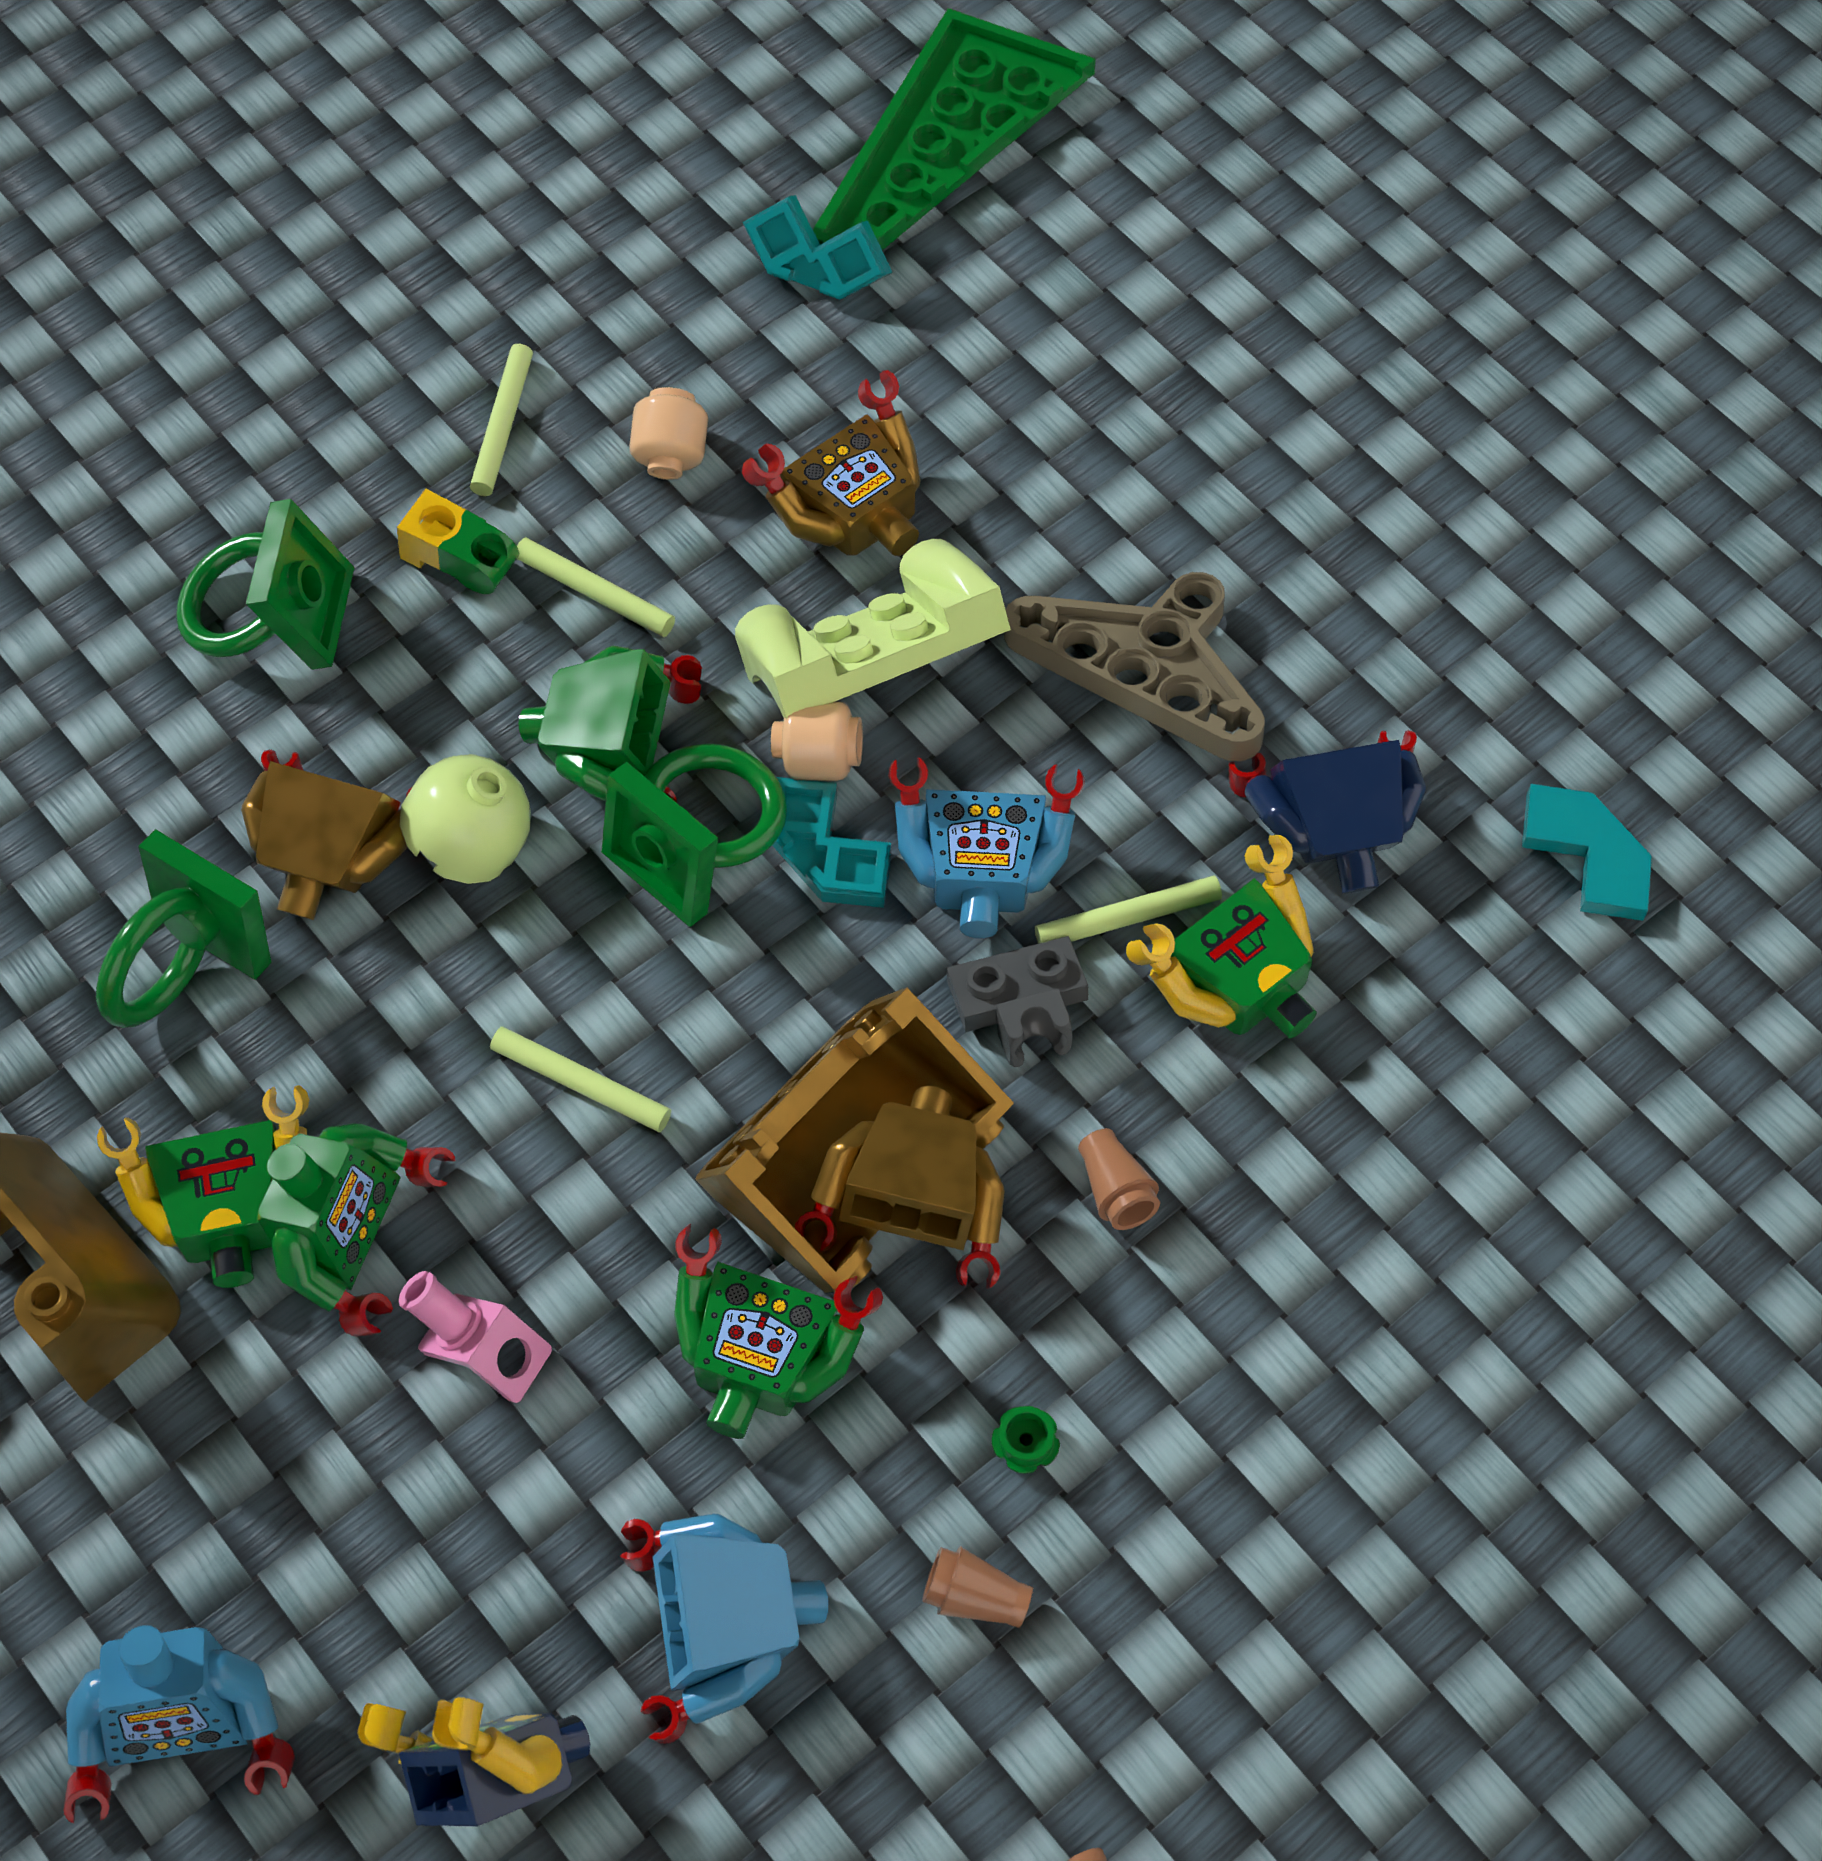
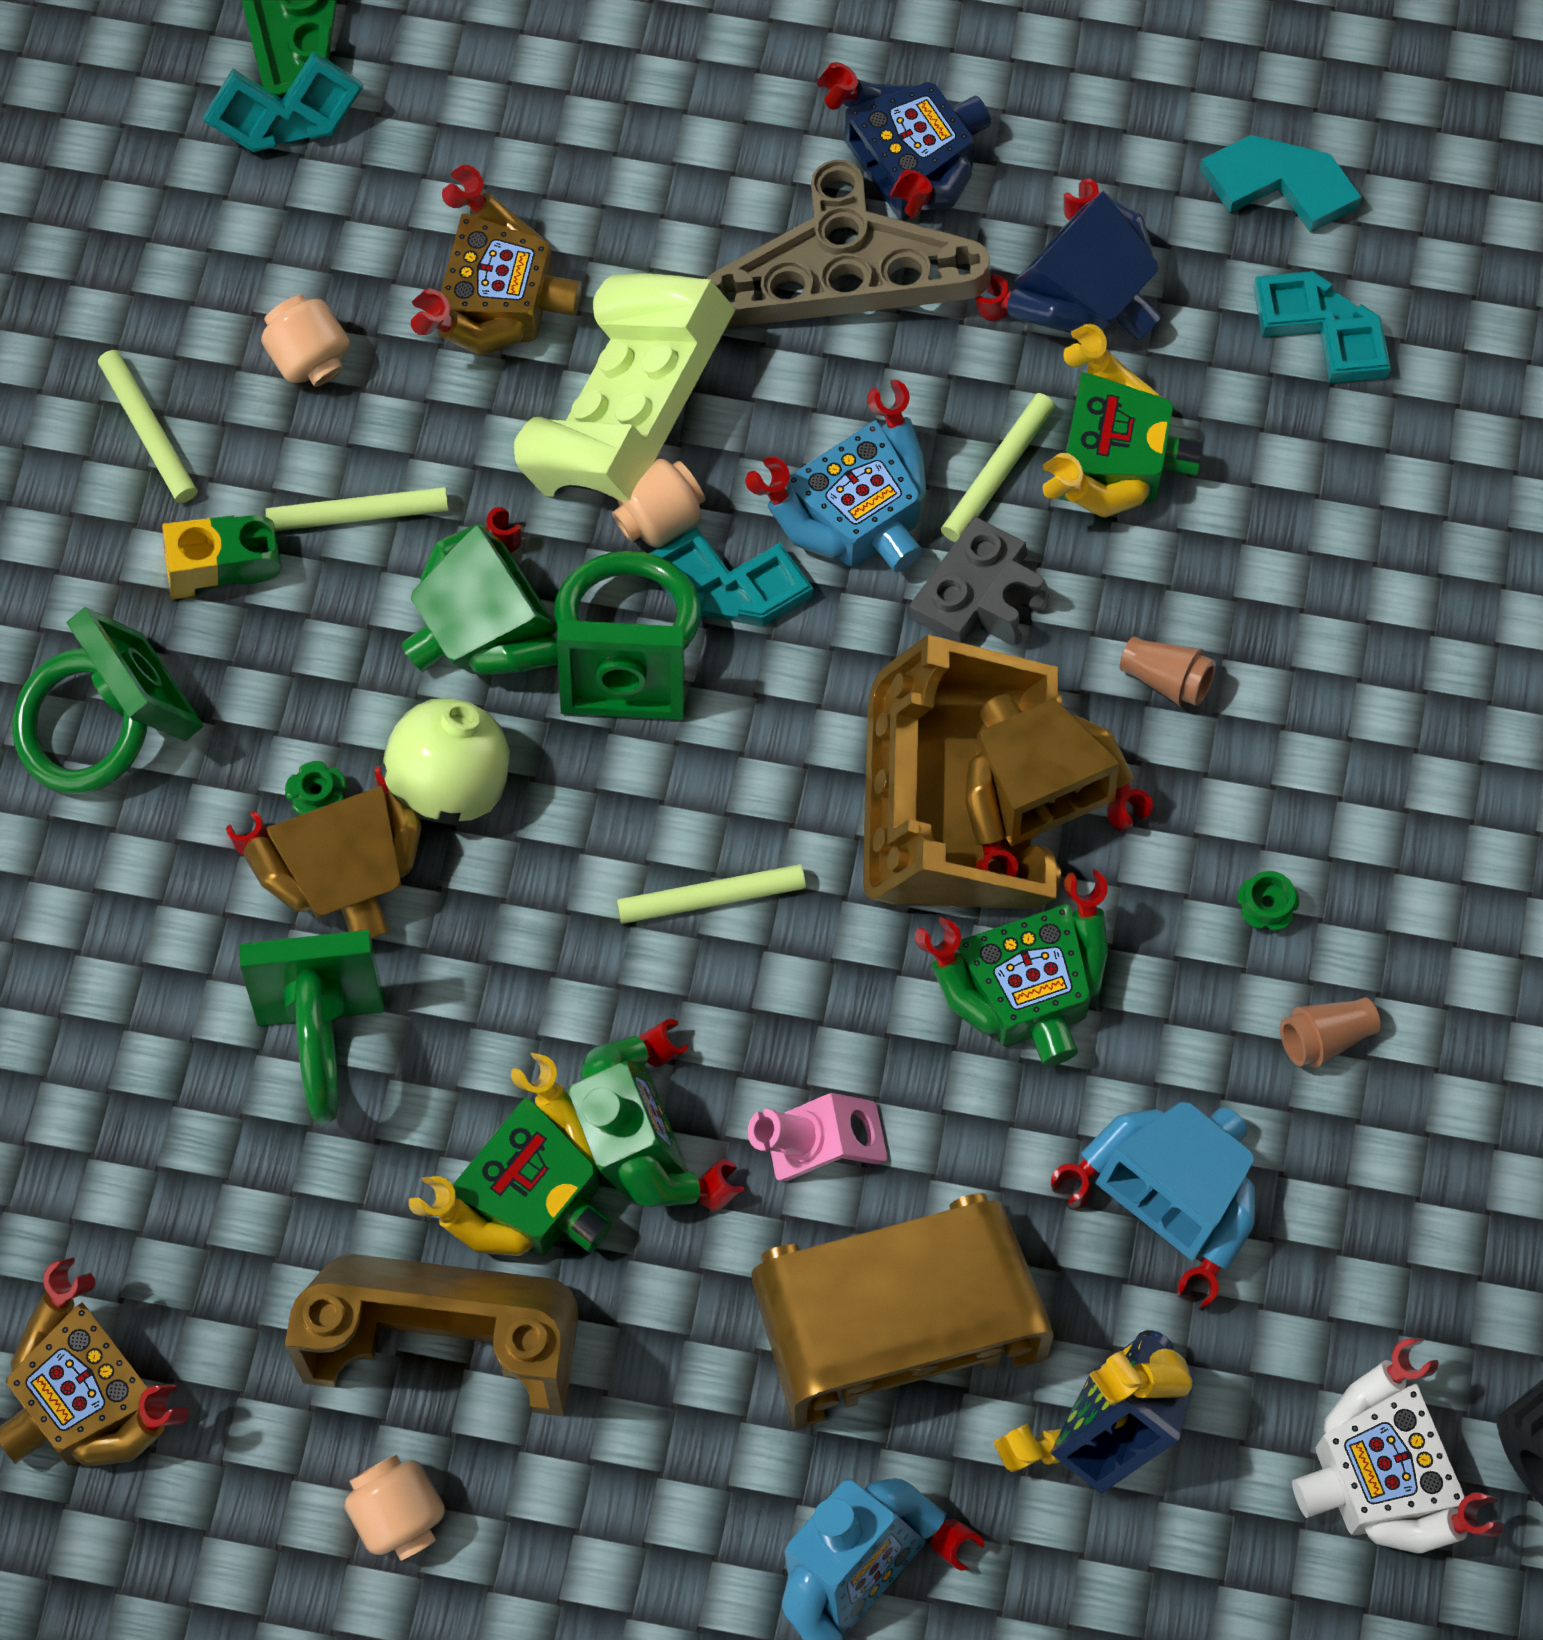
camera: 40 degrees left, 5 degrees up
none -> green plate [285,761,347,815]
none -> pearl gold windscreen [751,1193,1054,1429]
none -> torso [816,62,991,221]
none -> teal tile [1253,271,1391,384]

